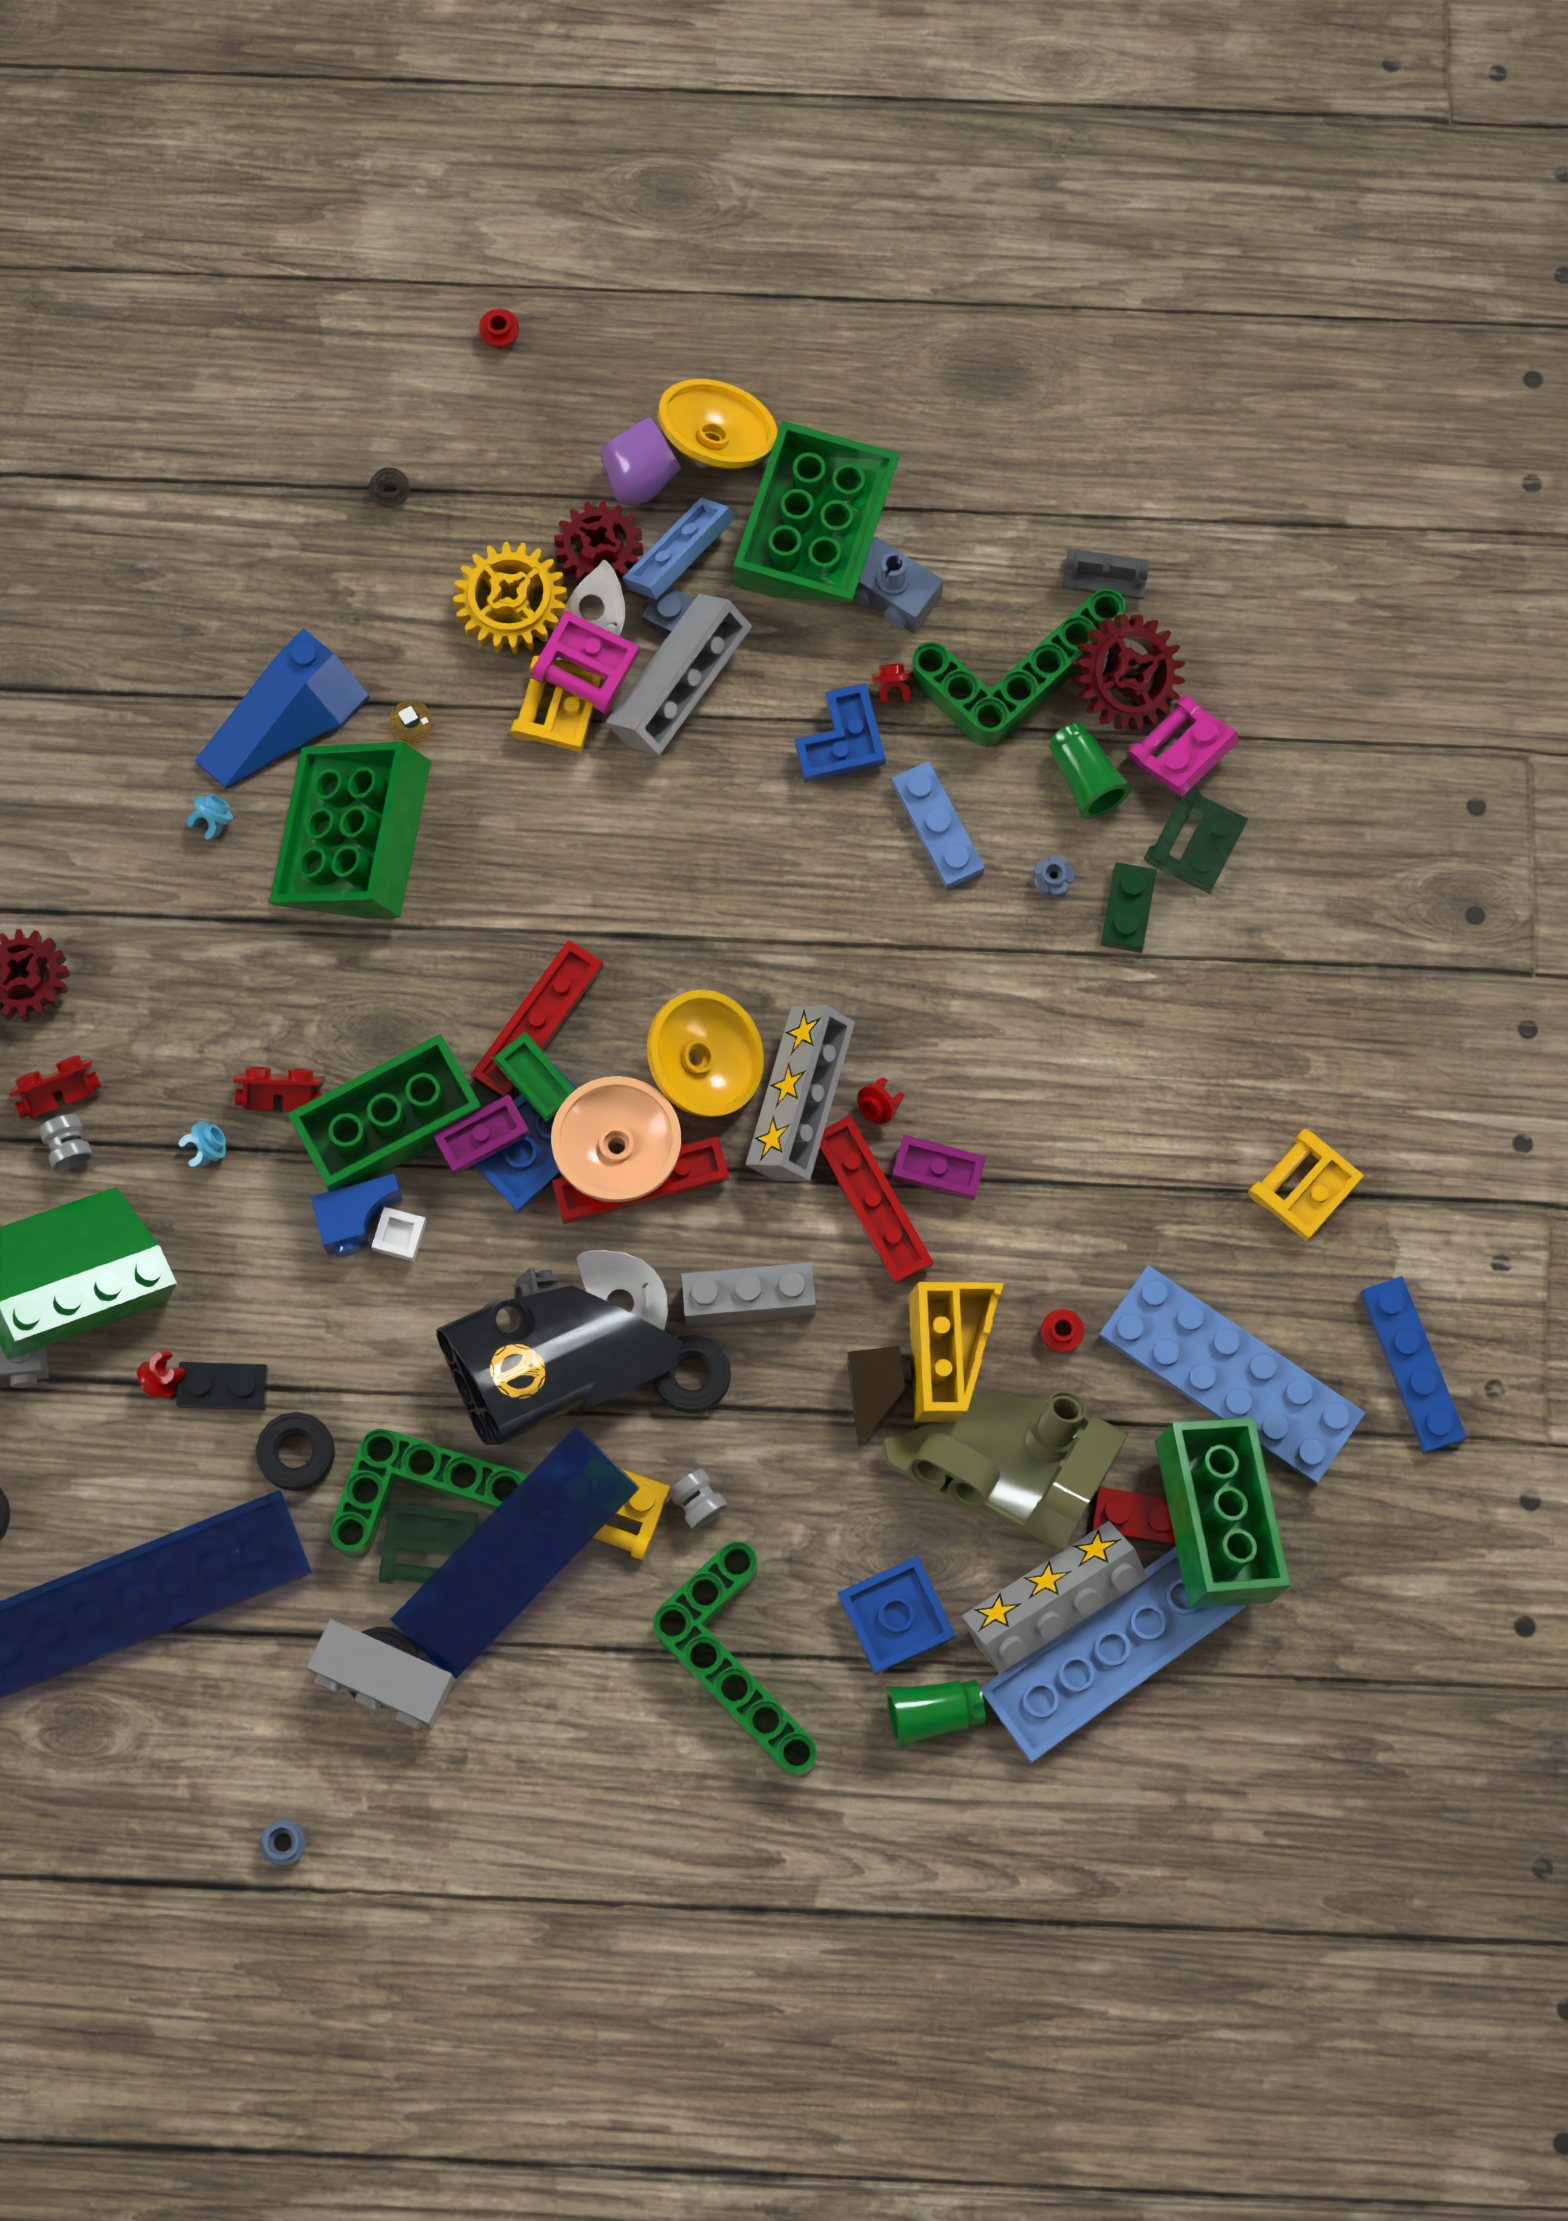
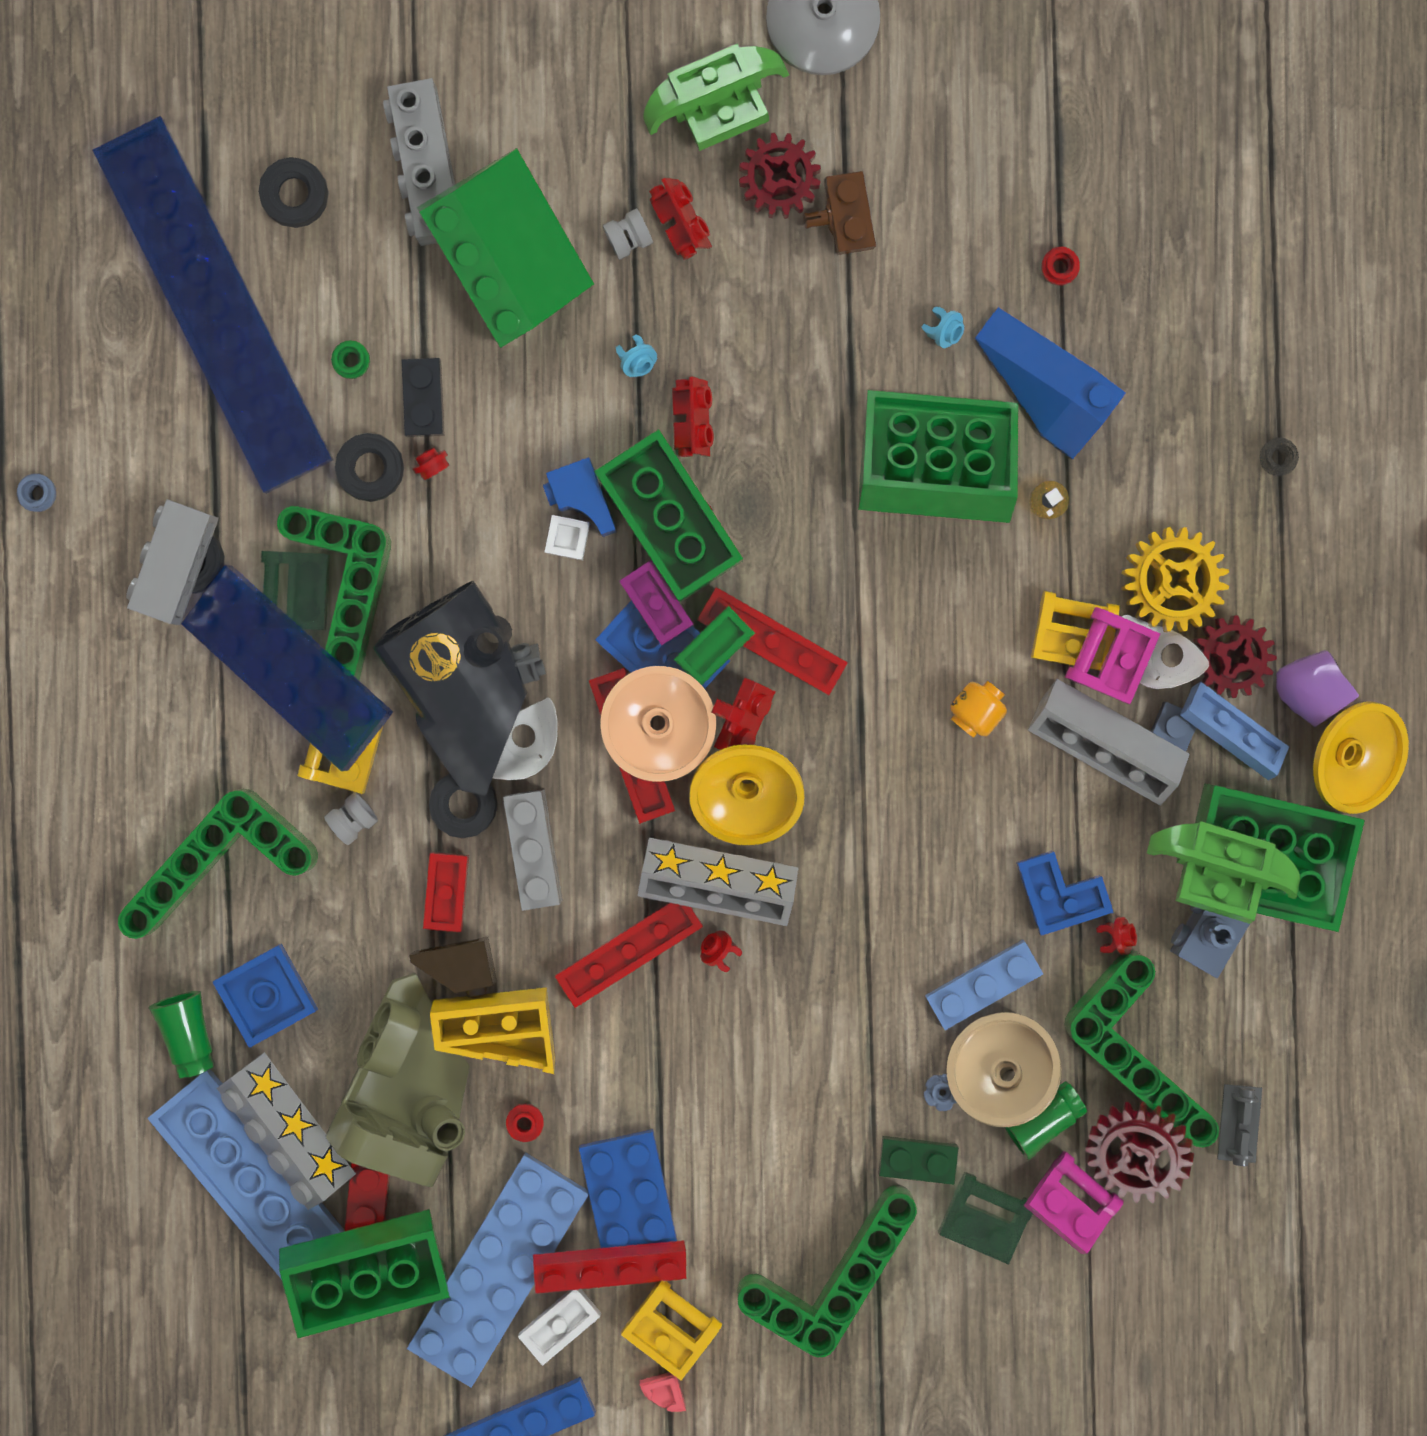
camera: 85 degrees right, 15 degrees up
red plate [136,1351,185,1398] -> none
magenta plate [892,1135,986,1201] -> none
none -> green plate [331,340,370,379]
none -> red plate [412,447,449,480]
none -> red plate [423,852,469,932]
none -> white plate [518,1289,601,1366]
none -> red plate [533,1240,687,1294]
none -> blue plate [579,1129,677,1248]
none -> coral tile [639,1372,686,1412]
none -> red hinge [711,678,776,750]
none -> green beam [737,1185,917,1358]
none -> reddish brown plate [803,171,876,255]
none -> tan dish [947,1013,1062,1127]
none -> light orange head [950,681,1007,738]
none -> red plate [1041,247,1080,286]
none -> bright green plate [1147,821,1300,924]

